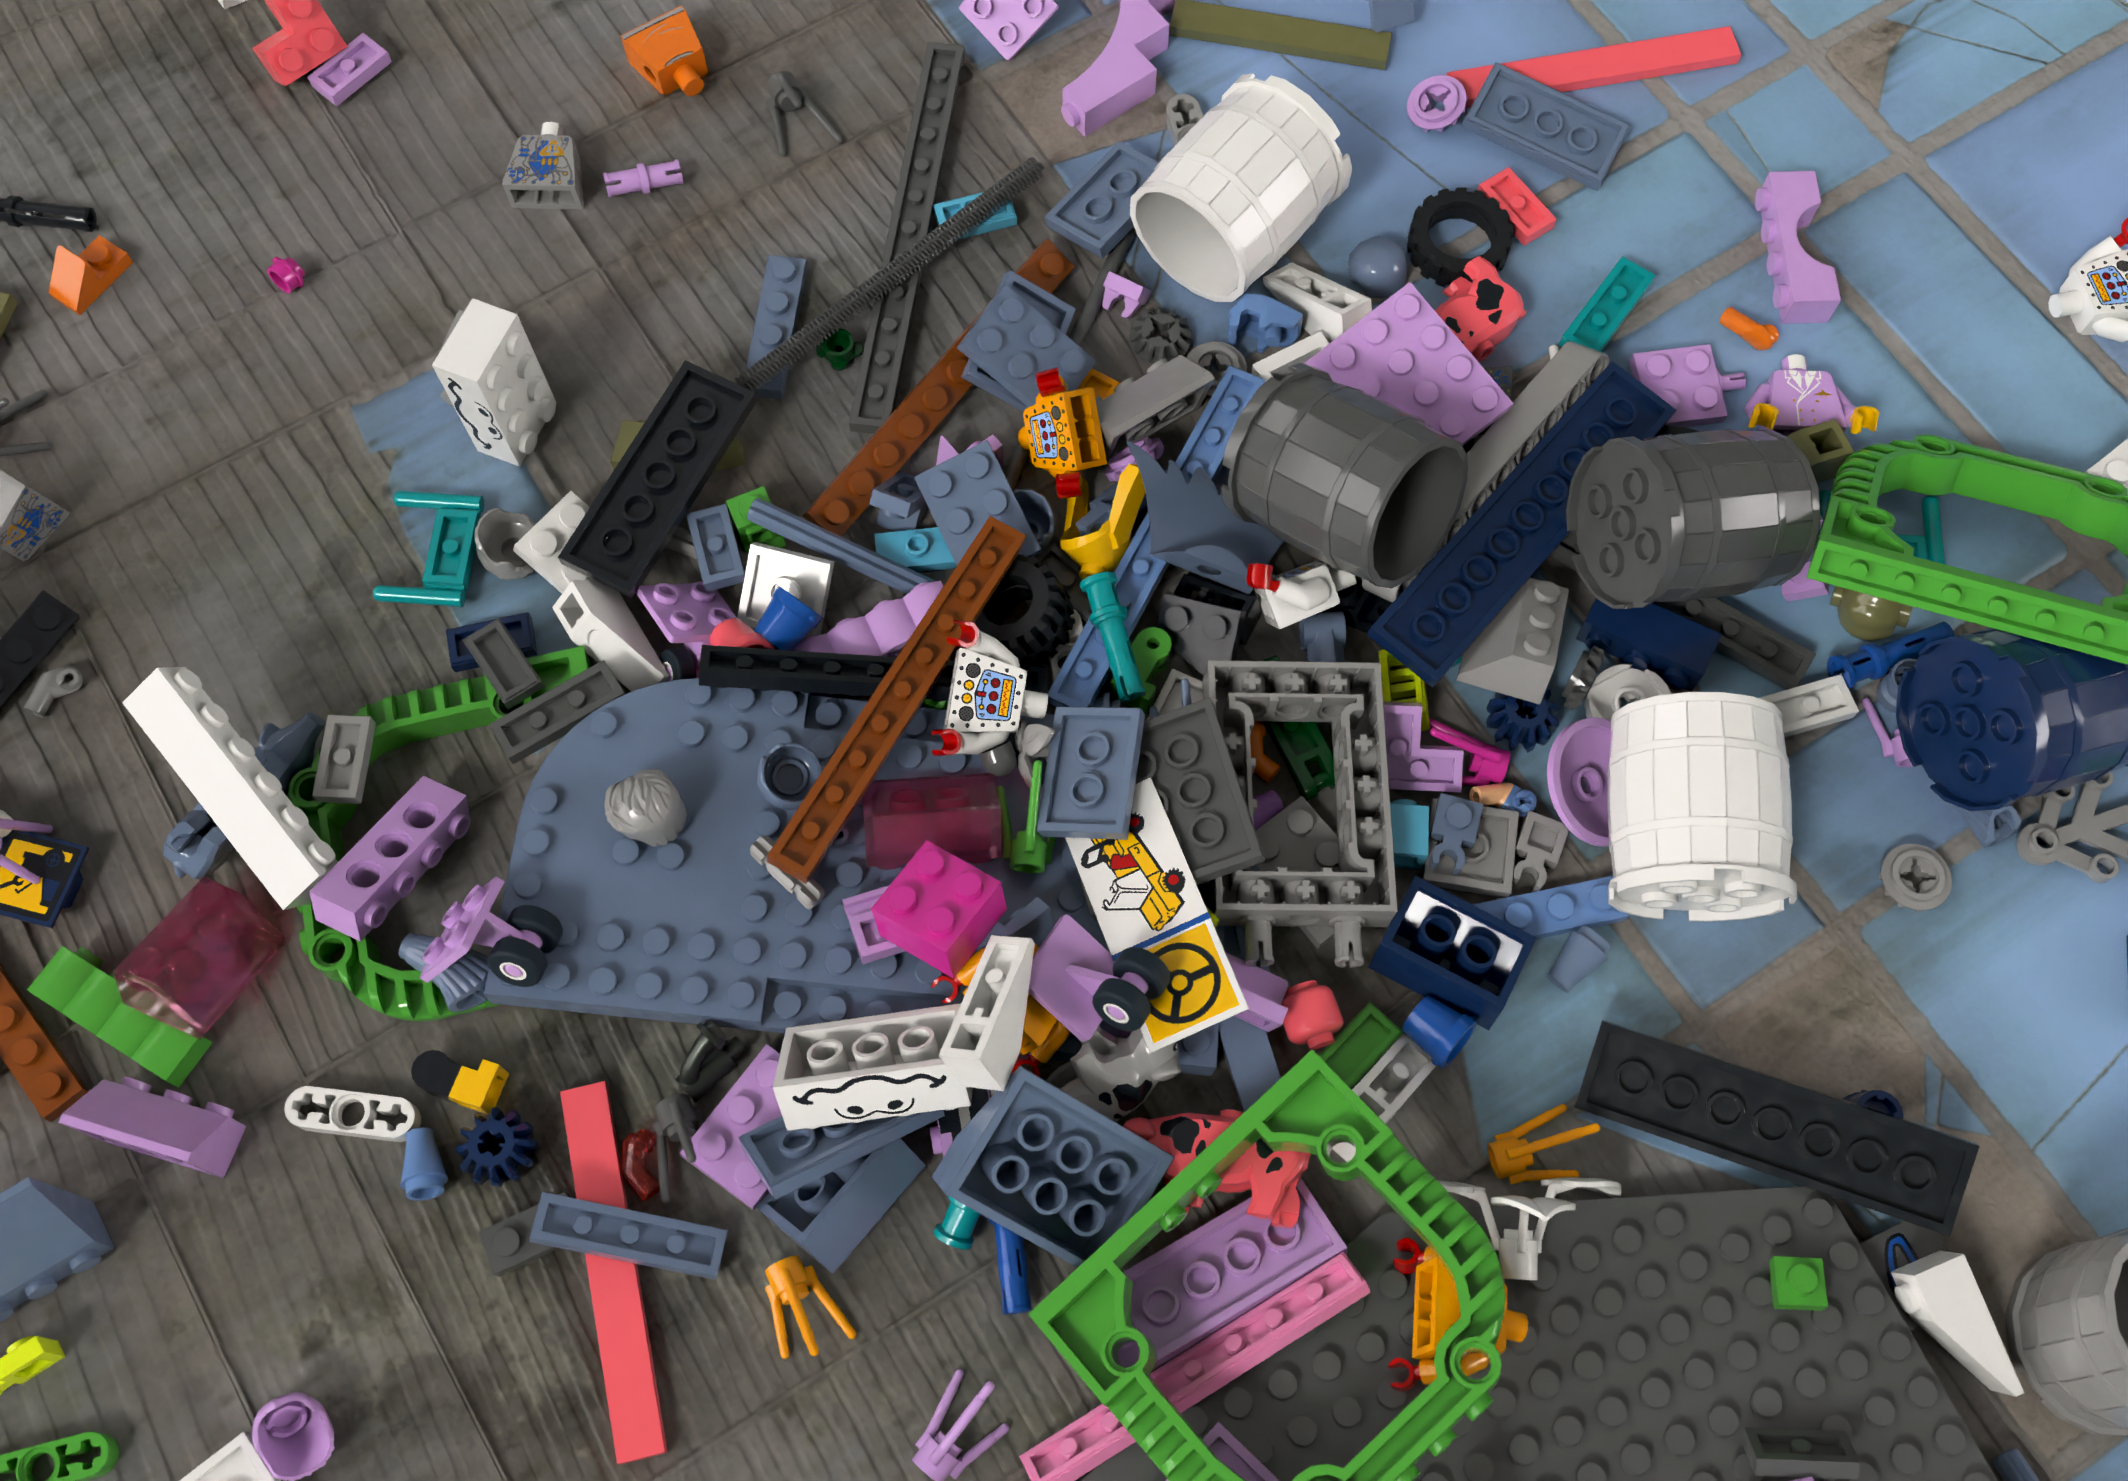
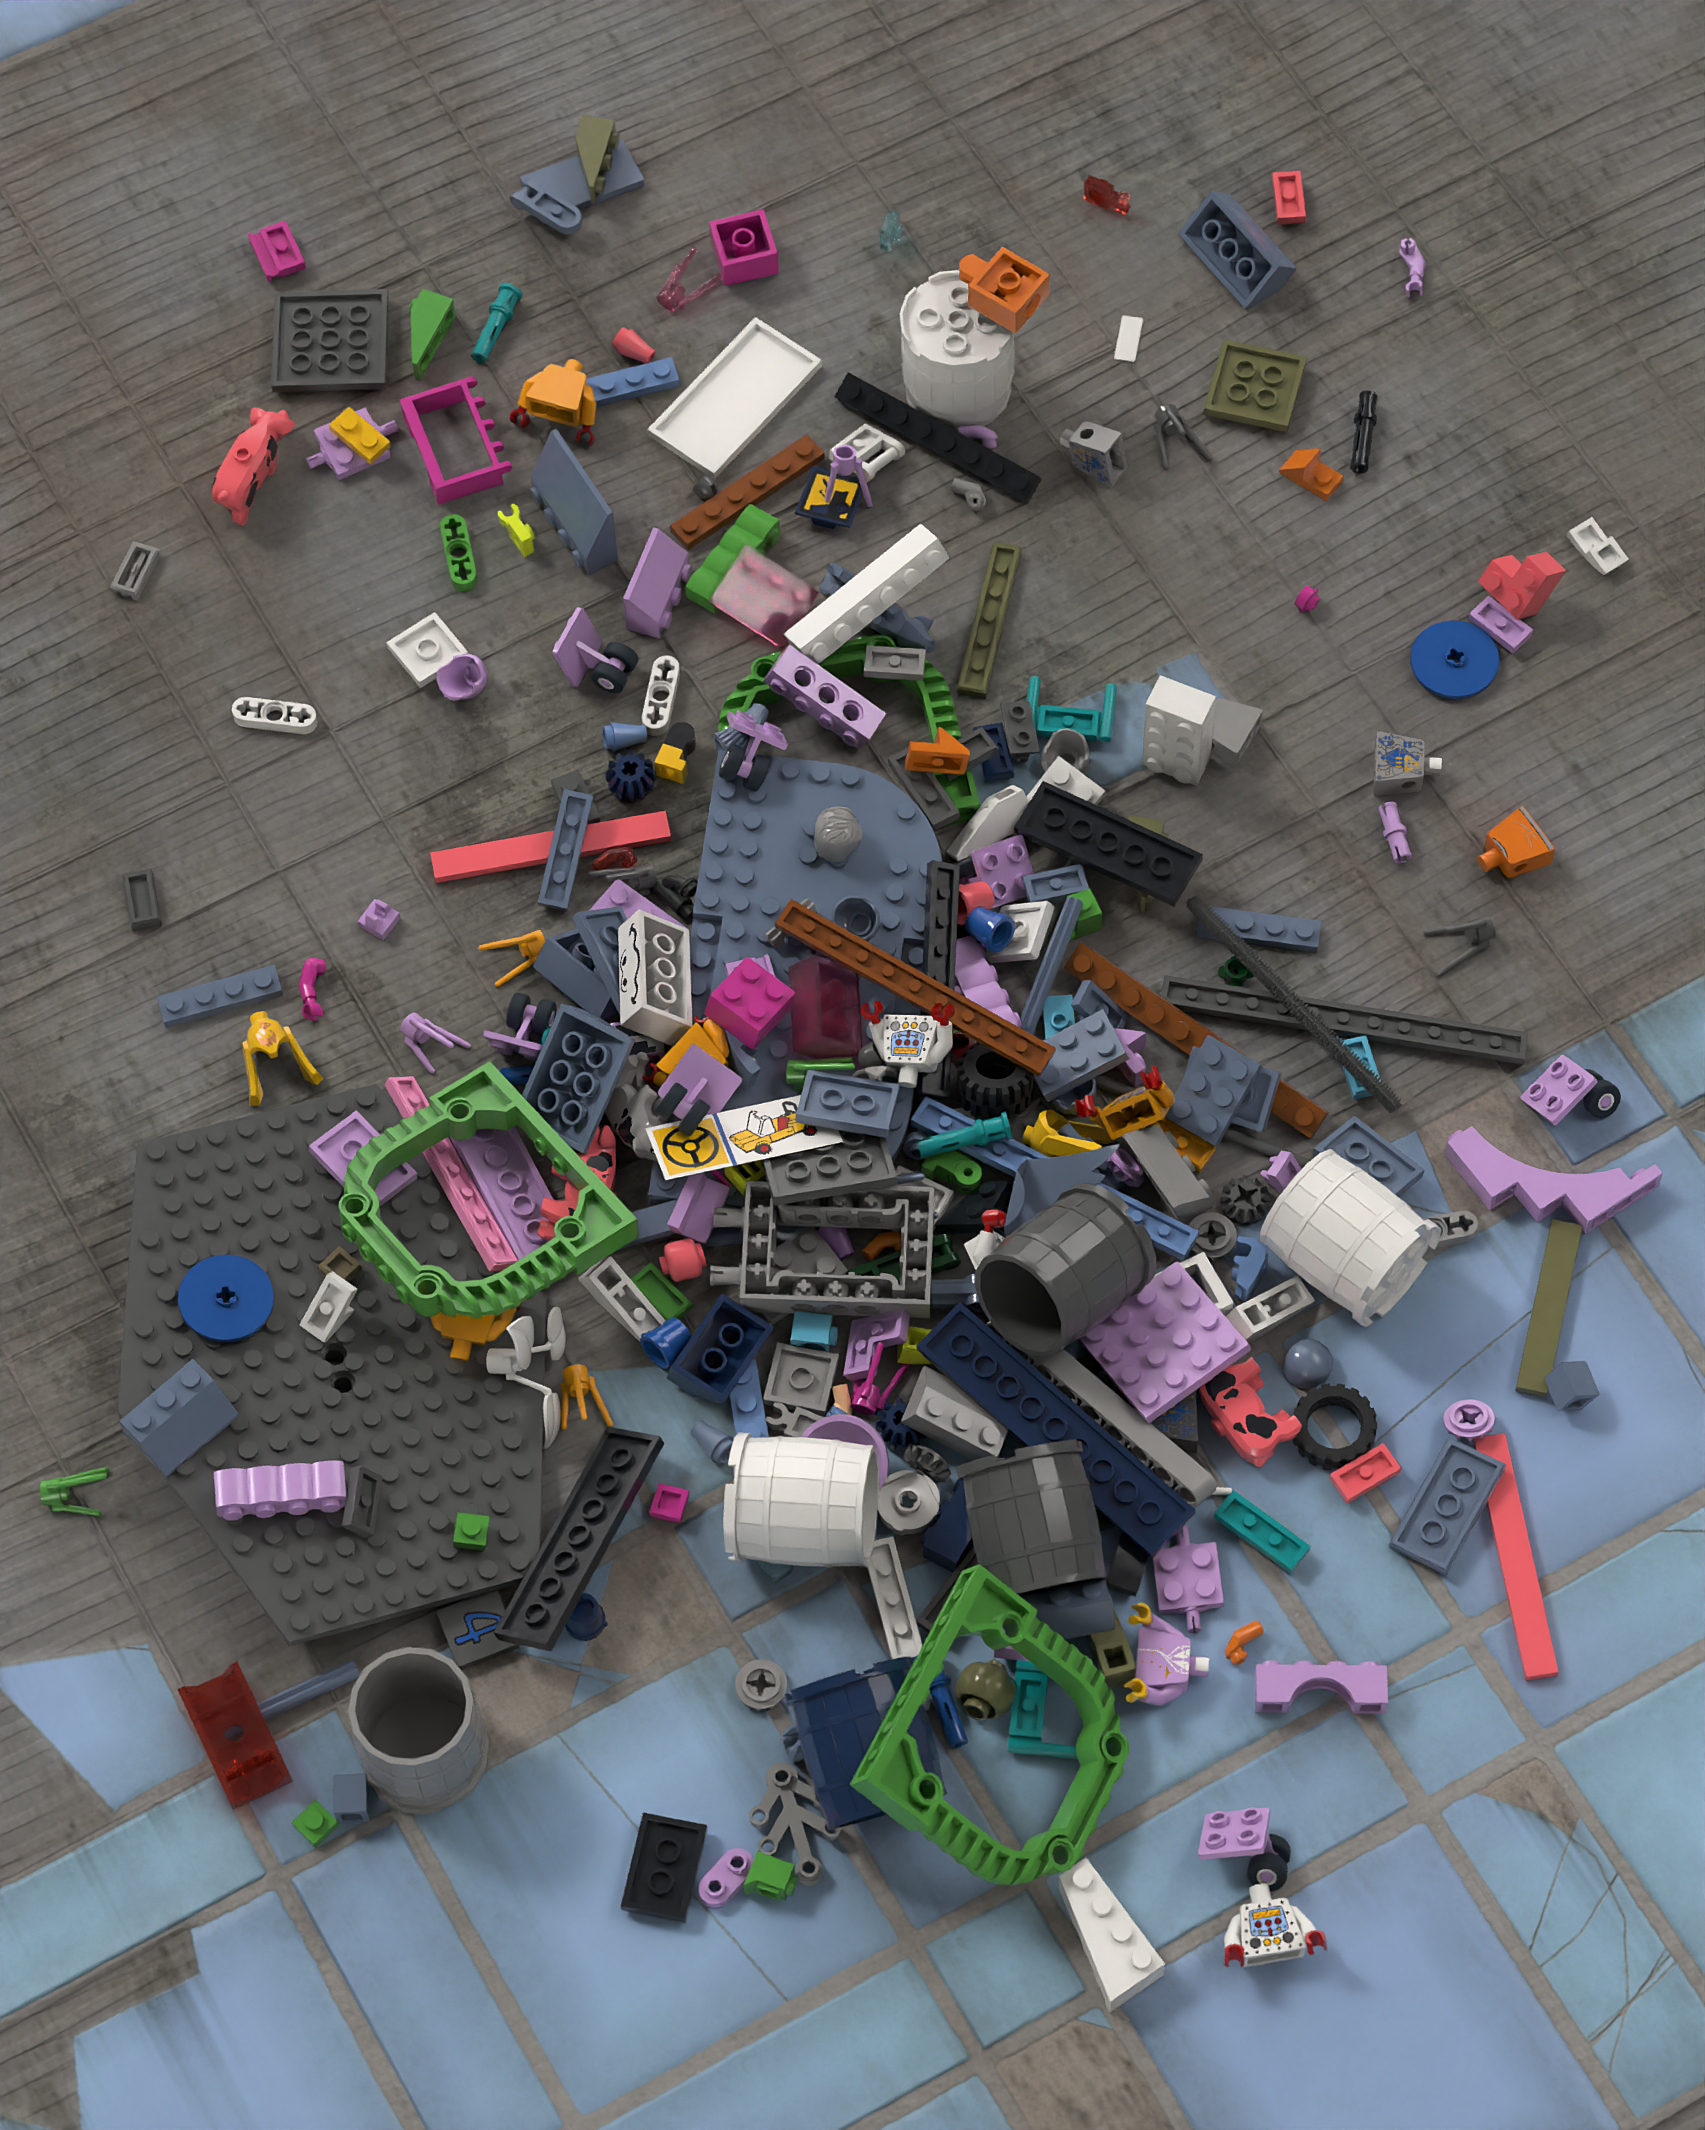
camera: 95 degrees right, 5 degrees down
white slope [939,935,1035,1091] -> none
sand blue plate [1429,793,1483,875] -> none
white slope [1891,1250,2024,1397] -> none
none -> plate [483,992,557,1062]
none -> lavender plate [552,607,639,693]
none -> dark pink plate [650,1483,690,1524]
none -> orange slope [905,727,970,775]
none -> olive tile [957,542,1022,699]
none -> dark grey hinge [1000,701,1040,763]
none -> lavender plate [1198,1808,1291,1892]
none -> blue piece [1410,620,1499,699]

